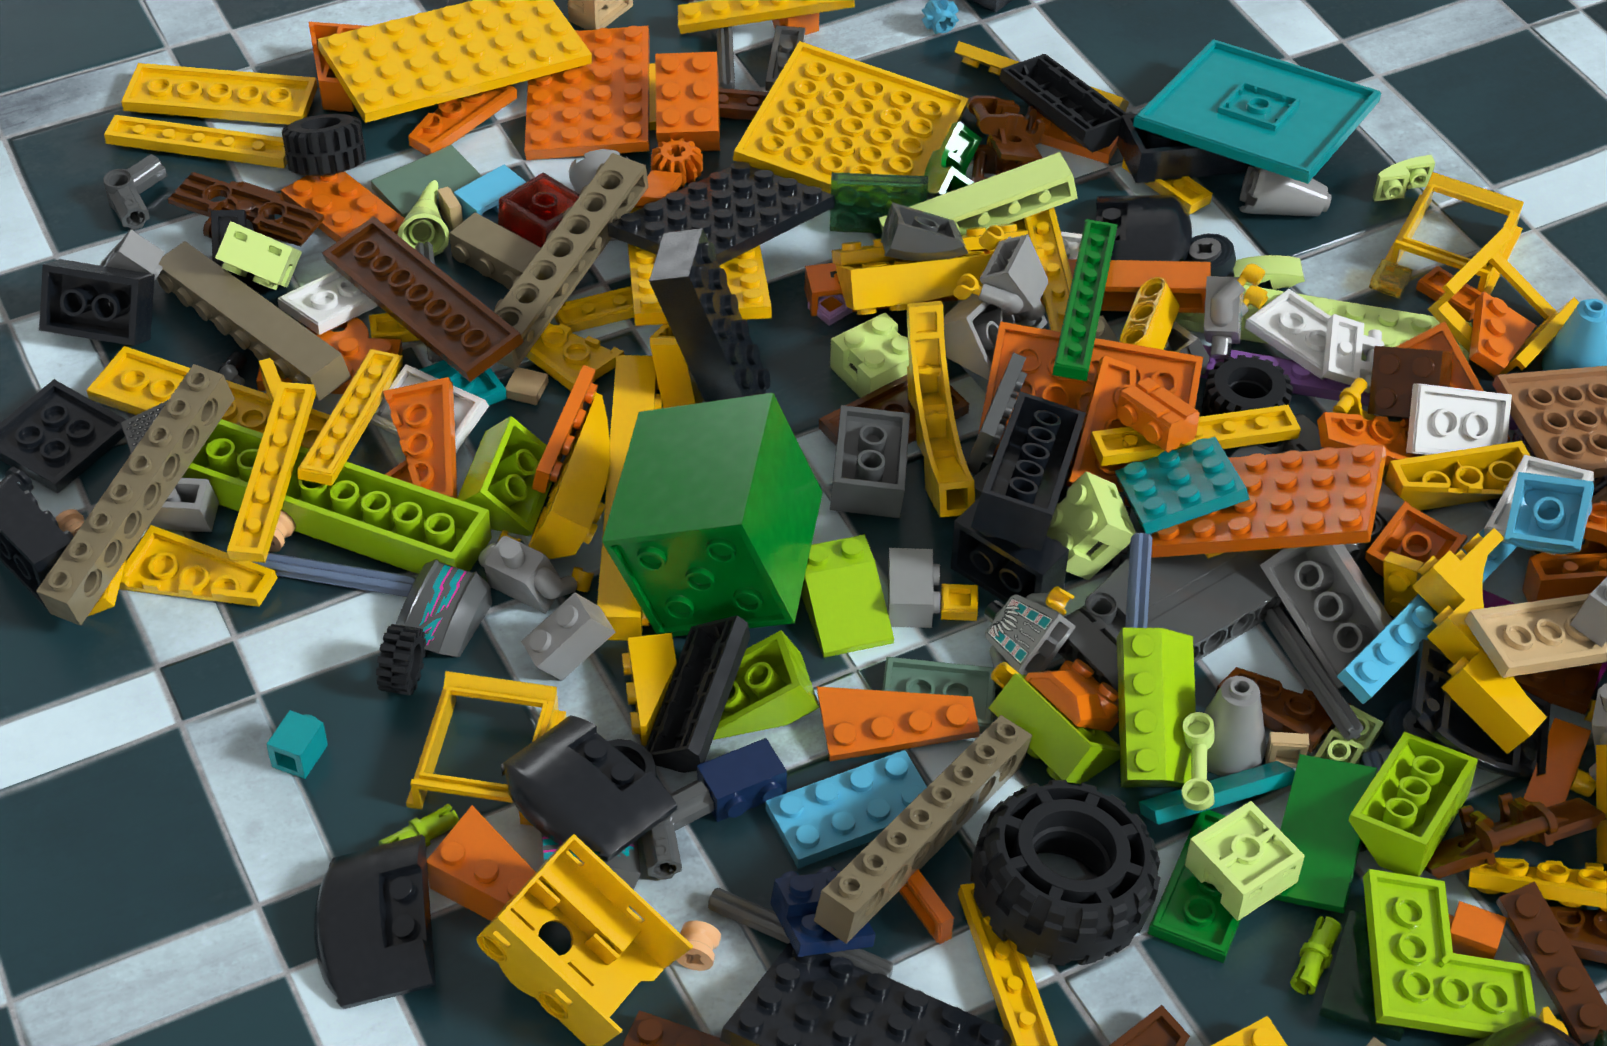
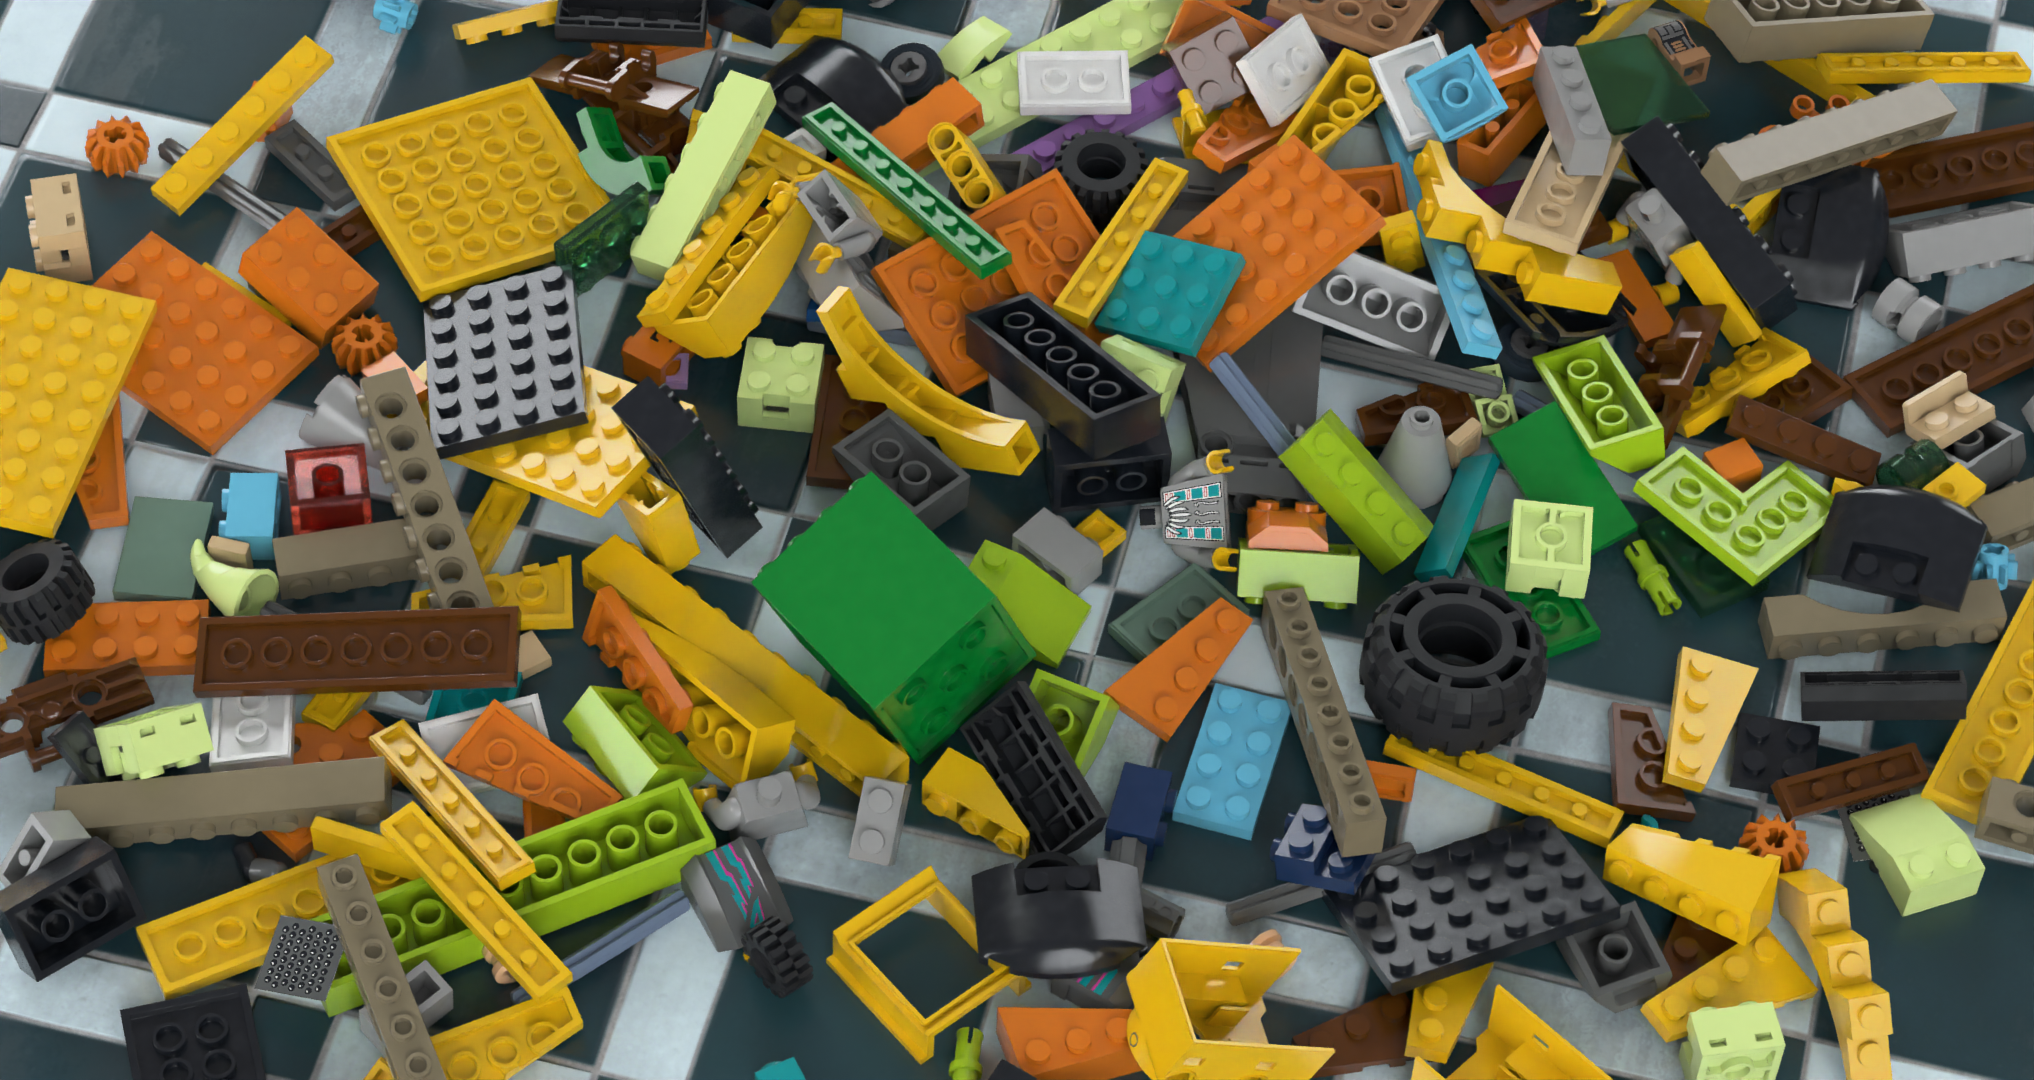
camera: 50 degrees left, 5 degrees up
dark grey slope [881,202,968,261] -> none
dark grey plate [967,352,1027,475] -> none
orange brick [1117,378,1200,453] -> none
yellowish green bar [1182,712,1215,811] -> none
light grey torso [1204,264,1268,359] -> none
white plate [1322,314,1385,393] -> none

